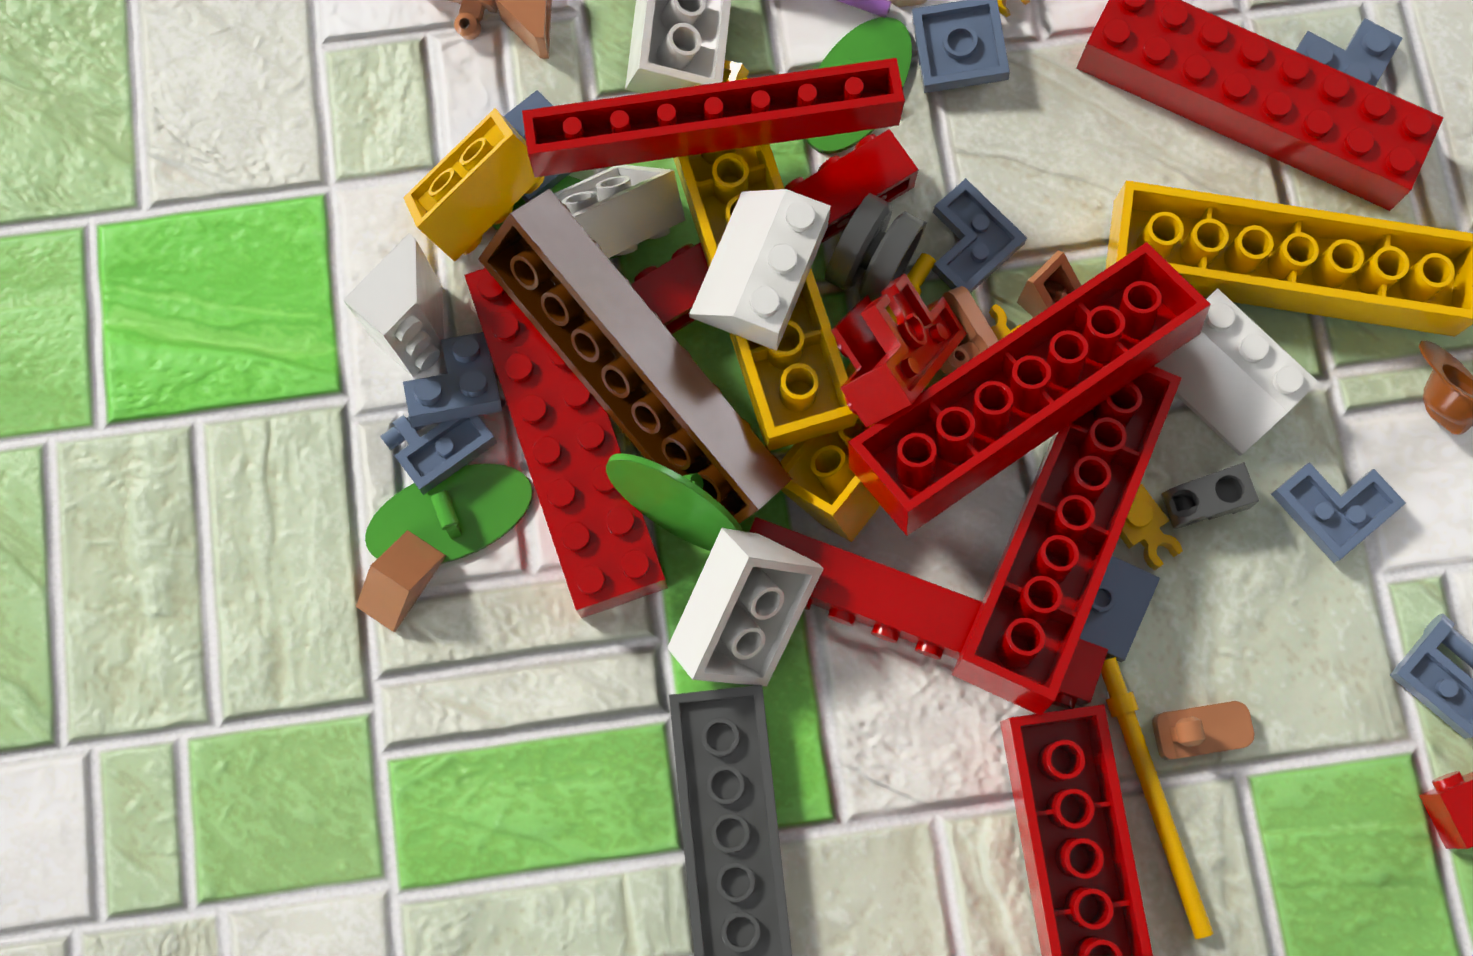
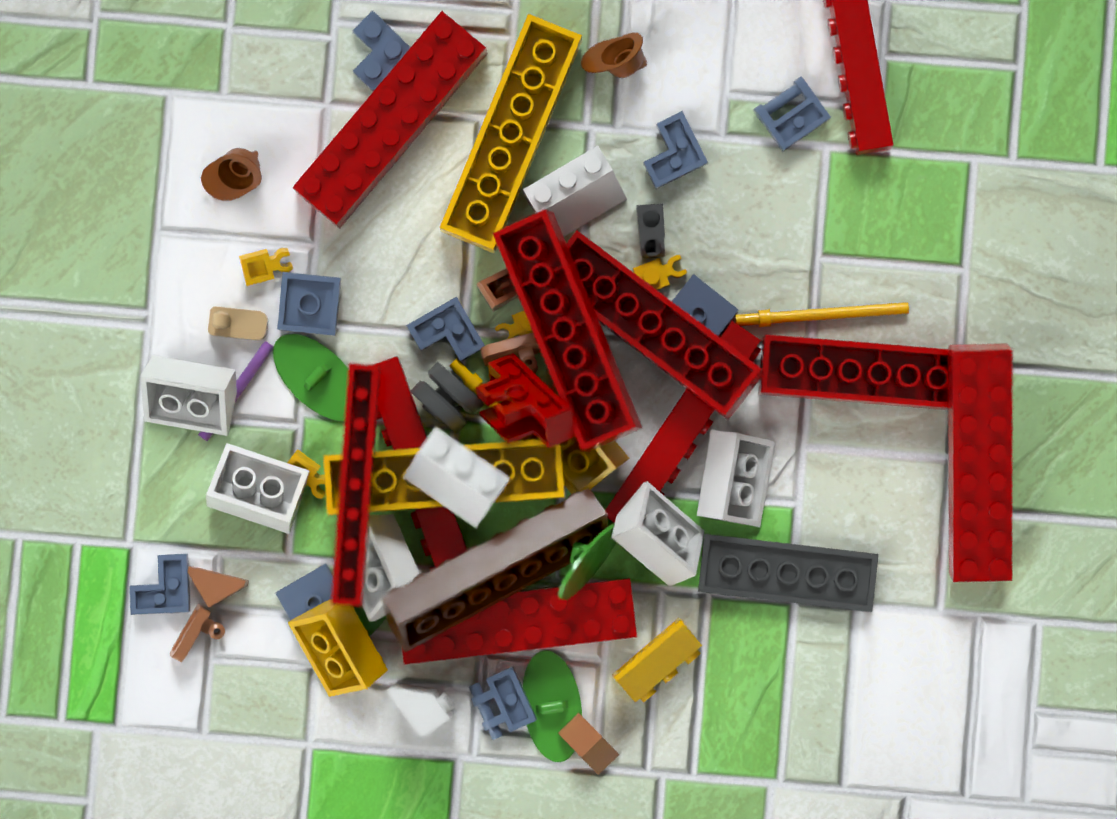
camera: 75 degrees left, 10 degrees up
sand blue plate [403,332,502,428] -> none
nougat piece [1152,701,1254,760] -> none
none -> yellow slope [612,618,702,703]
none -> white slope [696,430,775,527]

